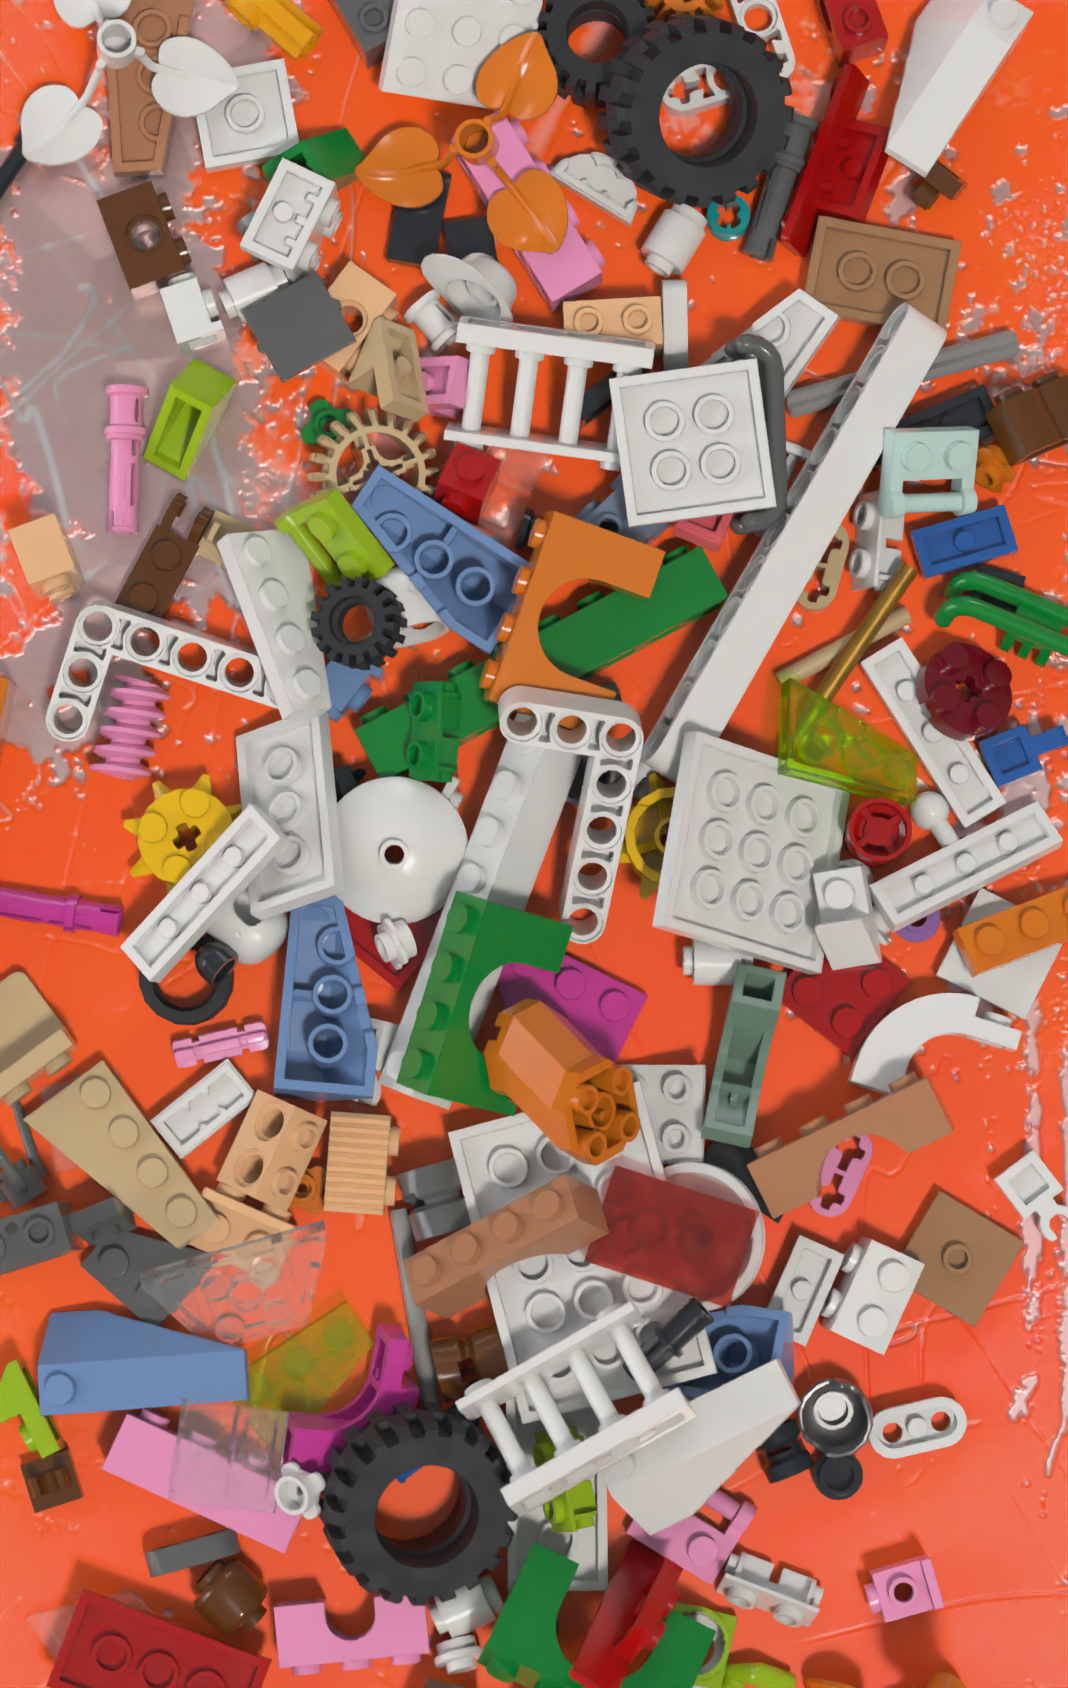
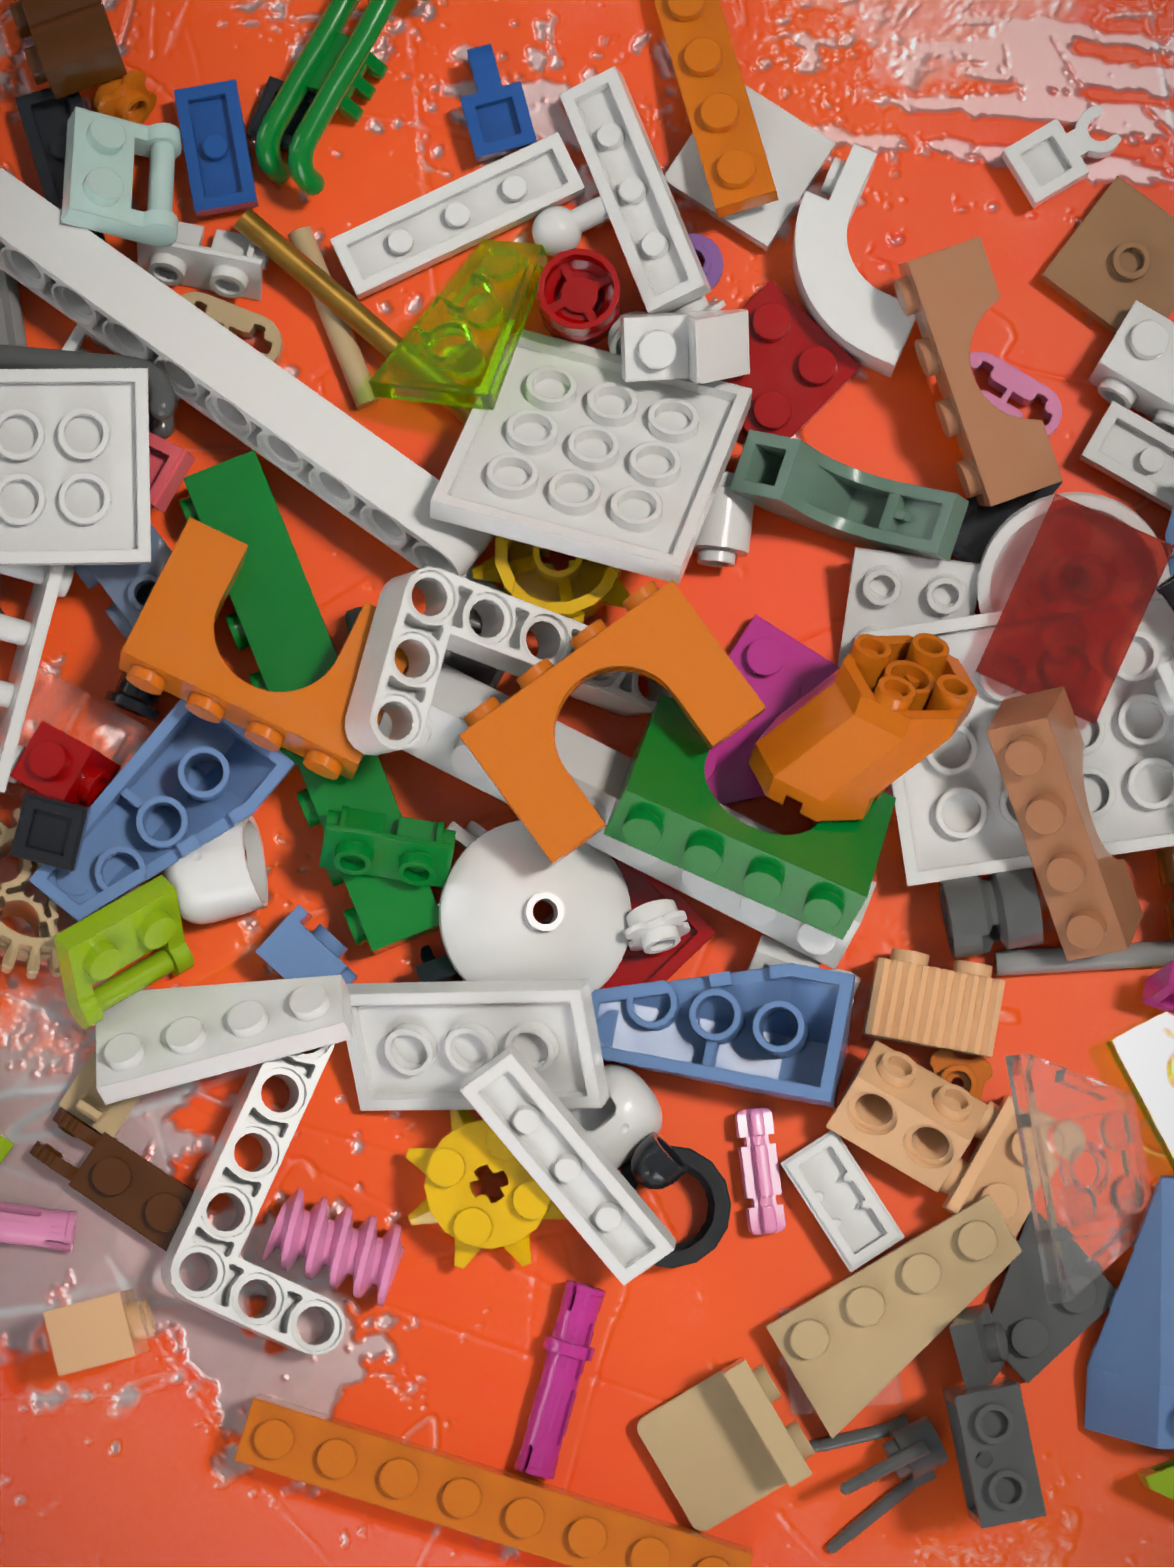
camera: 80 degrees left, 0 degrees up
black tyre [310,576,407,670] -> none
dark red plate [916,642,1012,742] -> none
none -> black tile [10,791,91,871]
none -> orange arch [459,580,766,866]

